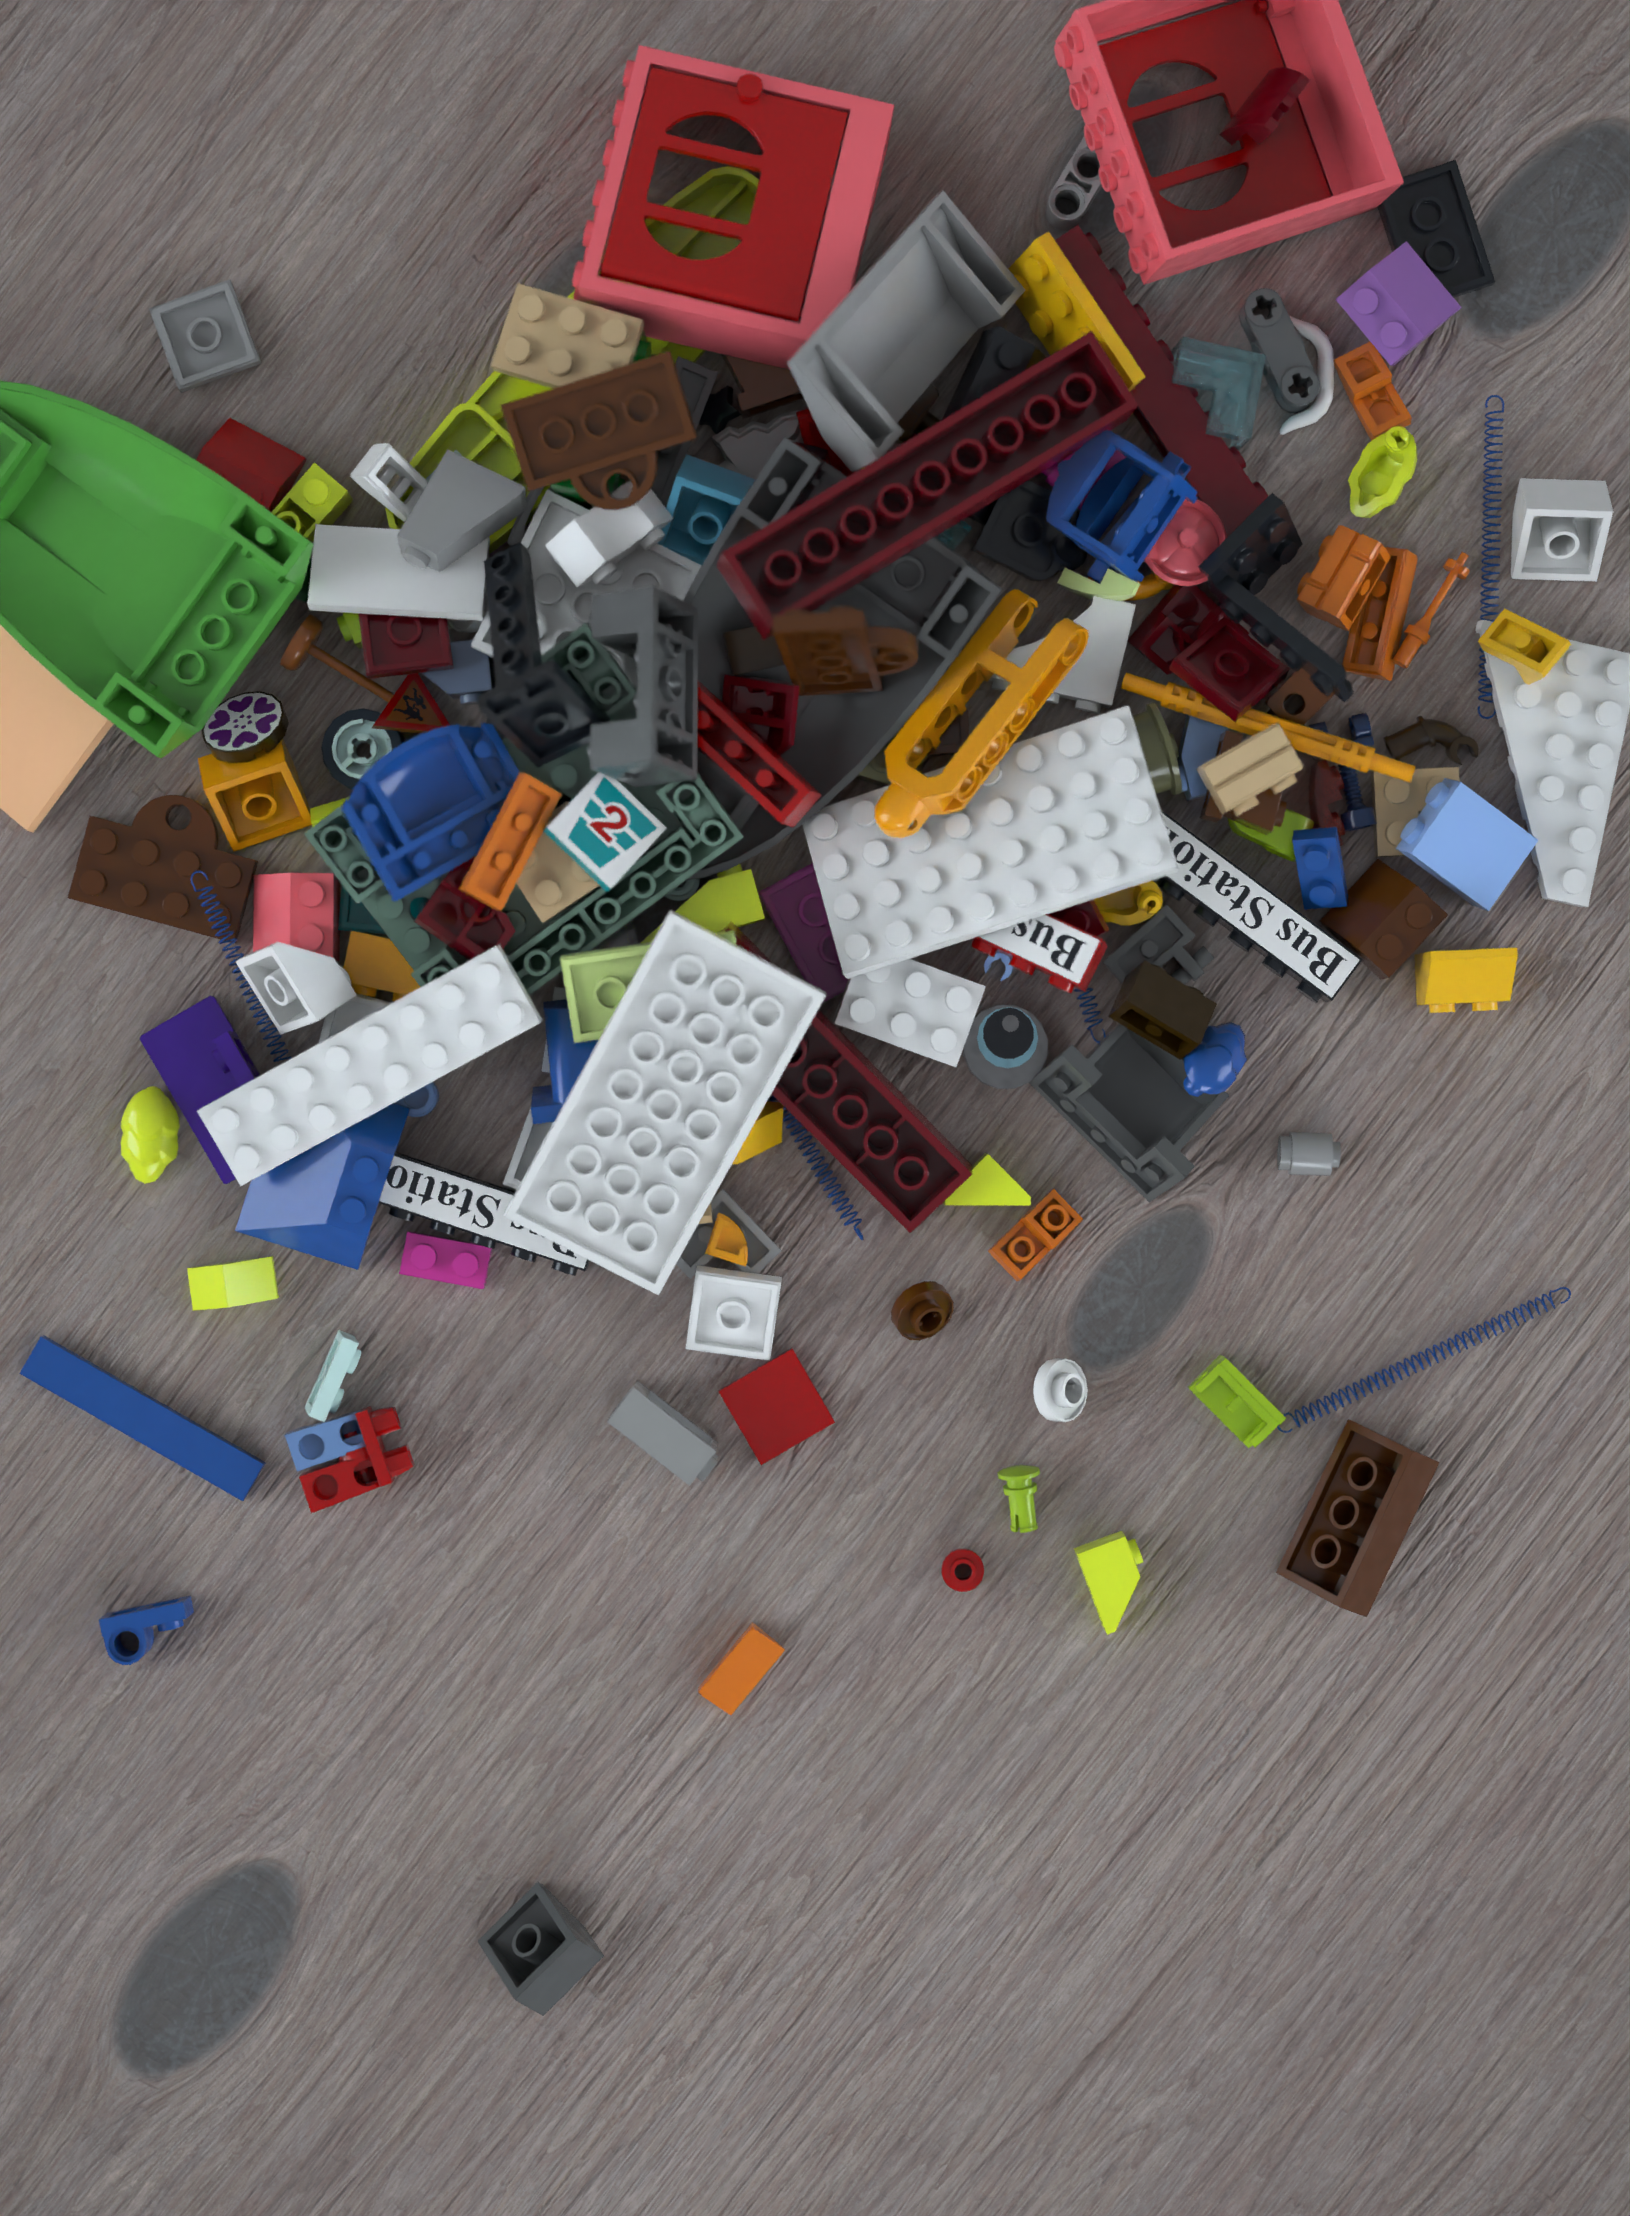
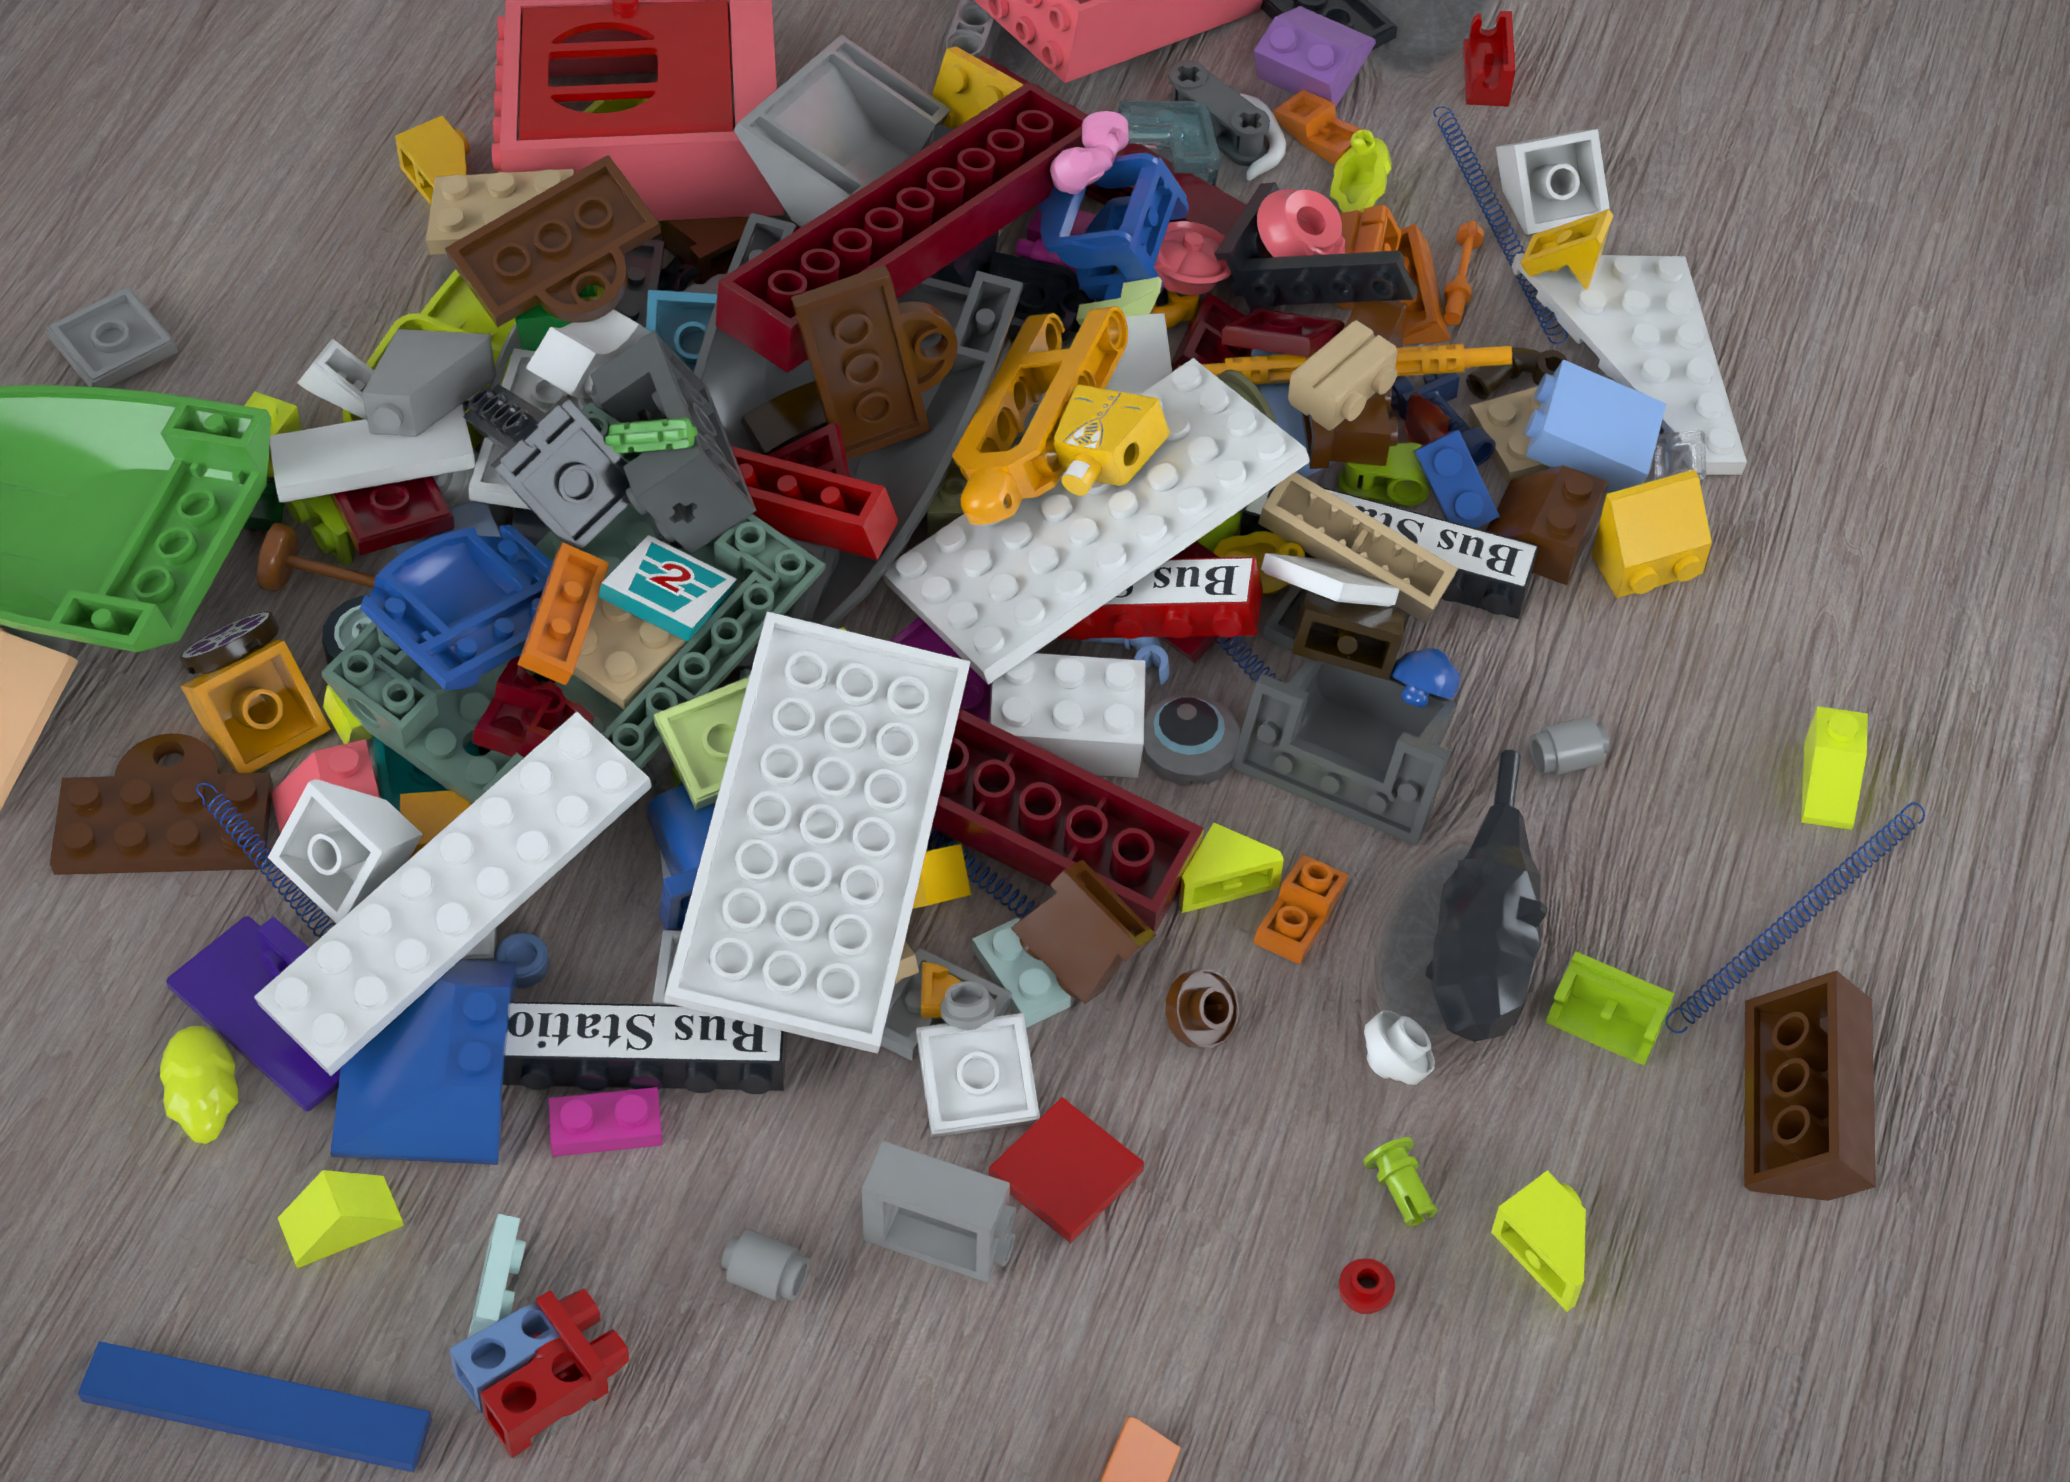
camera: 20 degrees left, 35 degrees down
none -> yellow slope [395,115,470,205]
none -> bright green axle [605,418,698,454]
none -> light grey brick [721,1229,810,1301]
none -> light grey plate [941,981,995,1030]
none -> light aqua plate [972,917,1071,1028]
none -> reddish brown hips [1011,860,1156,1004]
none -> bright pink arm [1050,111,1129,194]
none -> yellow torso [1053,384,1170,496]
none -> coral piece [1257,189,1345,257]
none -> tan brick [1258,472,1458,624]
none -> white tile [1261,553,1400,607]
none -> black piece [1425,750,1547,1042]
none -> red hinge [1463,11,1516,107]
none -> clear tile [1655,429,1706,480]
none -> neon yellow slope [1801,706,1868,830]

